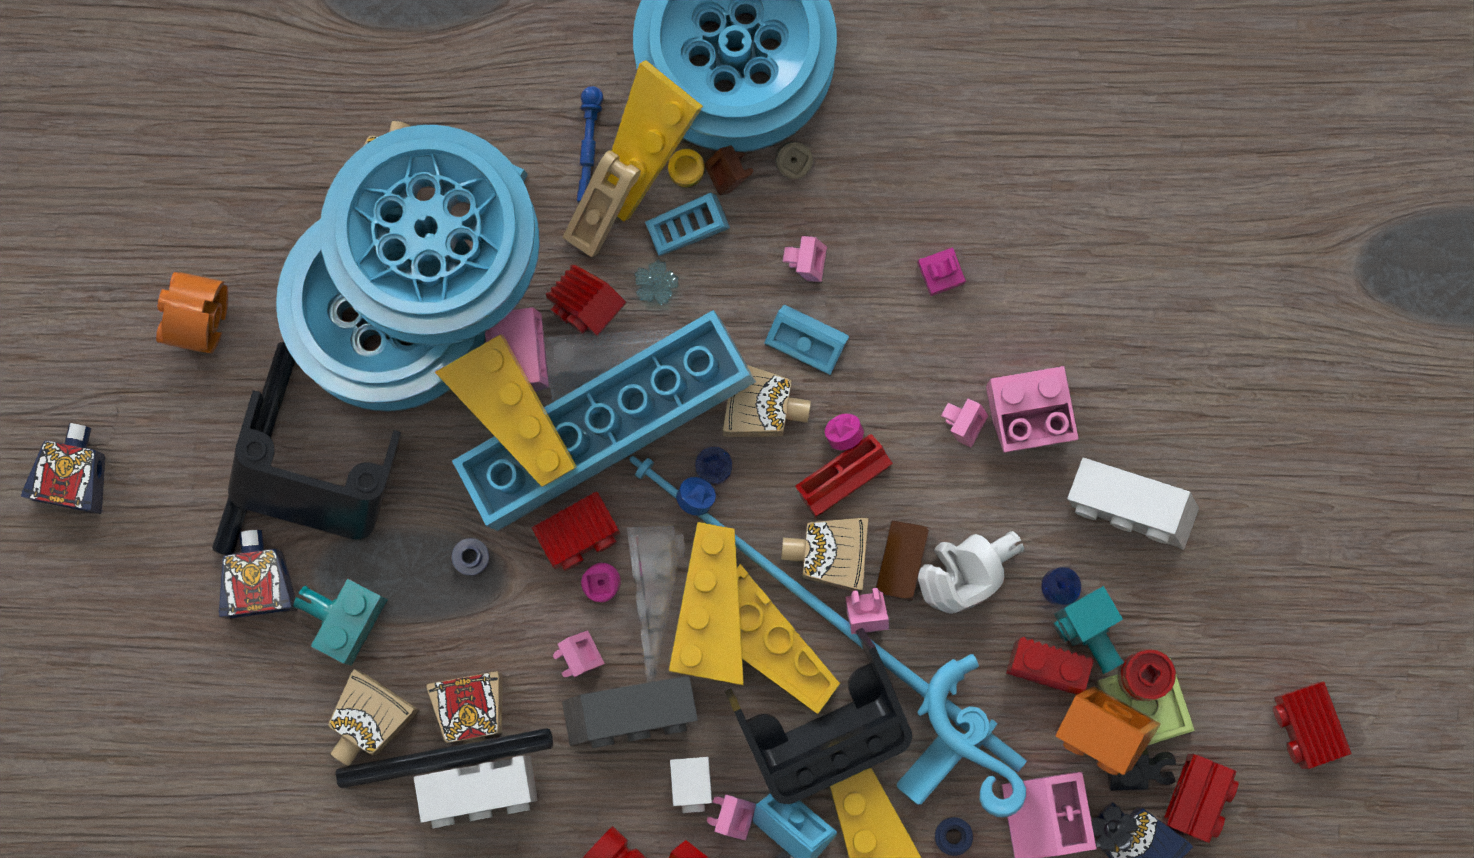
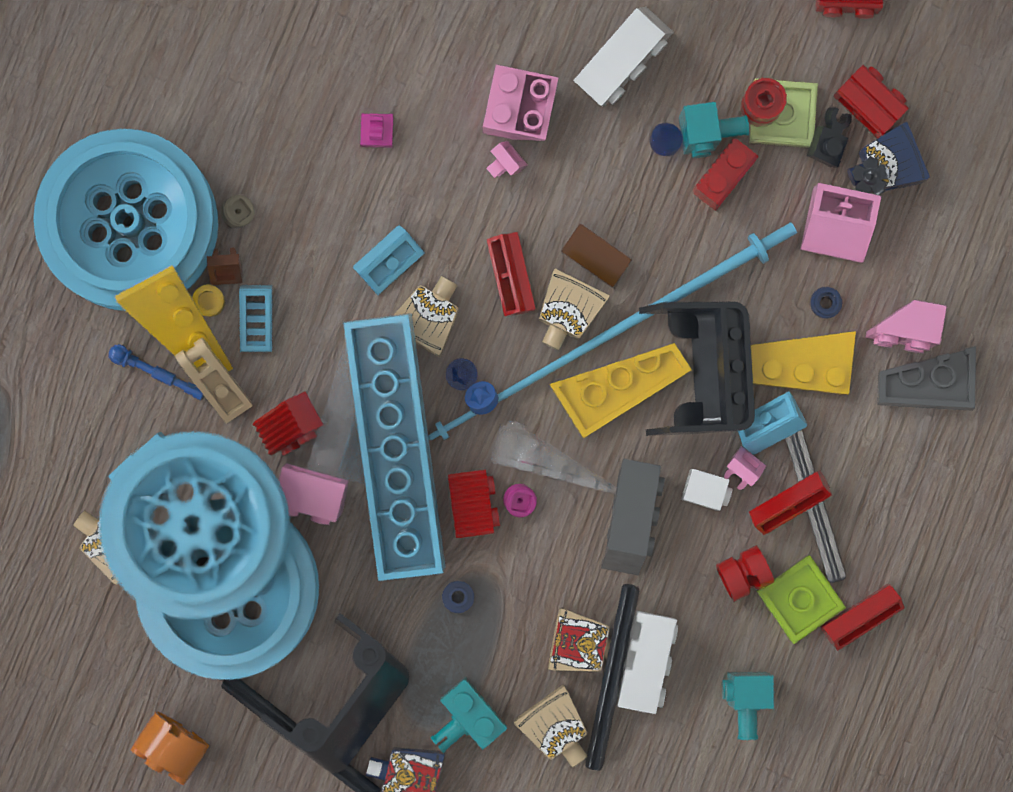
camera: 80 degrees left, 5 degrees up
yellow wing [435,334,577,487] -> none
bright pink tile [553,631,605,678] -> none
clear light blue plant [635,260,679,305] -> none
yellow wing [669,522,744,686] -> none
bright pink tile [783,236,827,282] -> none
dark pink tile [825,414,864,450] -> none
bright pink tile [845,588,889,634] -> none
medium azure slope [896,736,962,805] -> none
medium azure plant [917,654,1026,817] -> none
white piece [918,531,1024,614] -> none
orange slope [1055,686,1161,775] -> none

